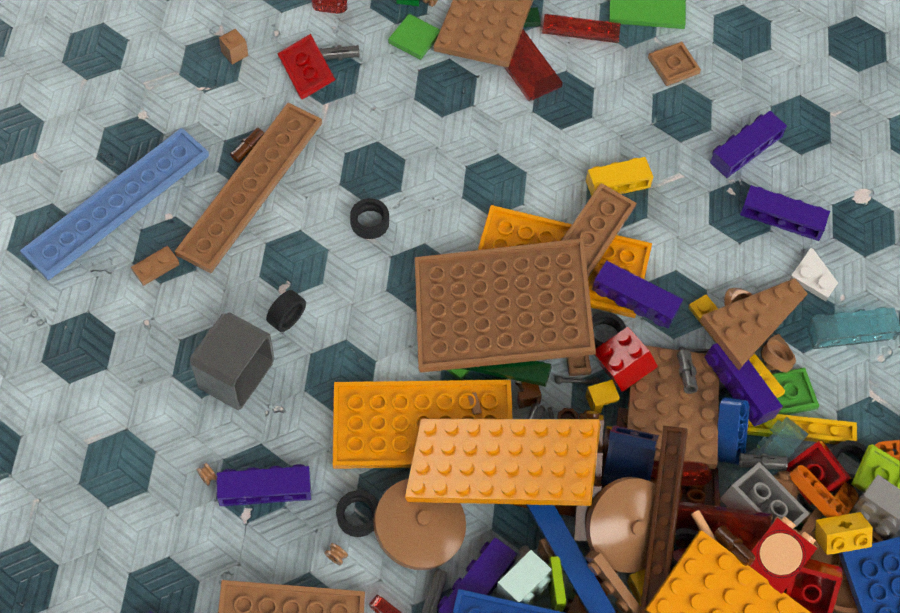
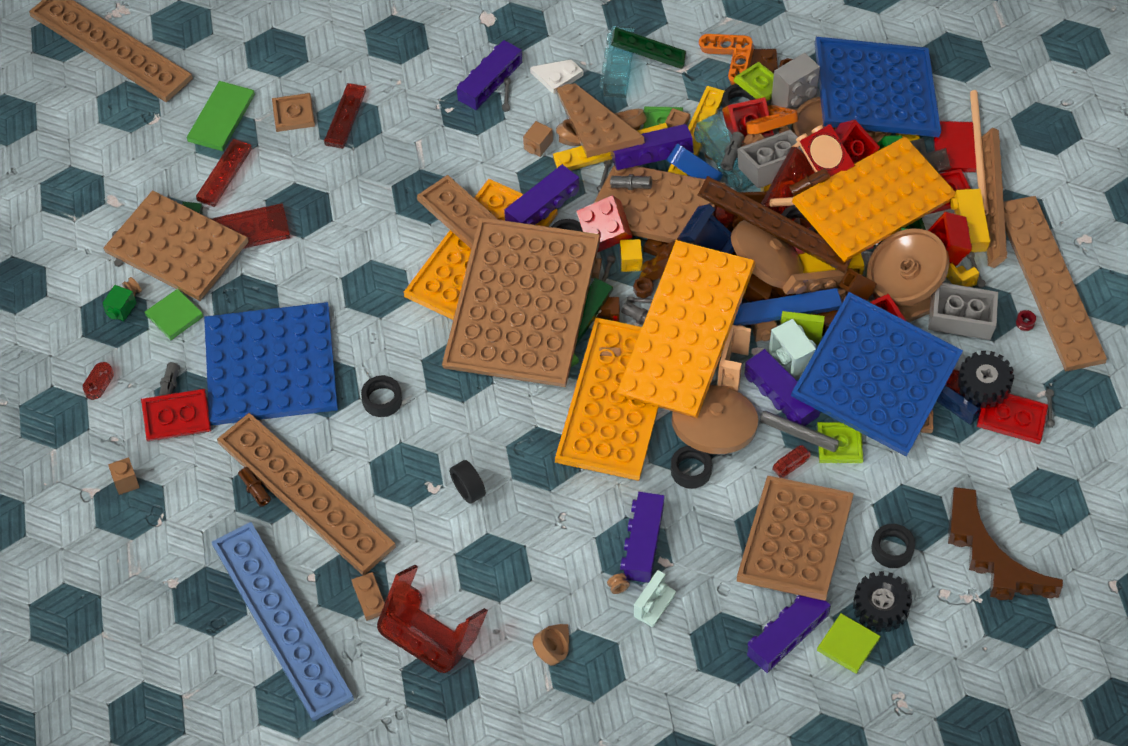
camera: 70 degrees left, 5 degrees down
dark grey plate [190,312,275,410] -> none
medium nougat bush [324,543,348,565] -> none
yellow brick [586,157,654,196] -> none
dark purple brick [710,111,787,178] -> none
yellow brick [815,512,873,555] -> none
none -> blue plate [204,302,338,426]
none -> clear red tile [324,83,366,149]
none -> clear red windscreen [377,565,488,673]
none -> dark grey hinge [502,78,511,112]
none -> medium nougat brick [523,121,553,157]
none -> medium nougat piece [533,624,569,666]
none -> dark green tile [611,27,686,69]
none -> light aqua bracket [634,570,676,627]
none -> medium nougat tile [665,108,691,128]
none -> light nougat panel [717,325,751,392]

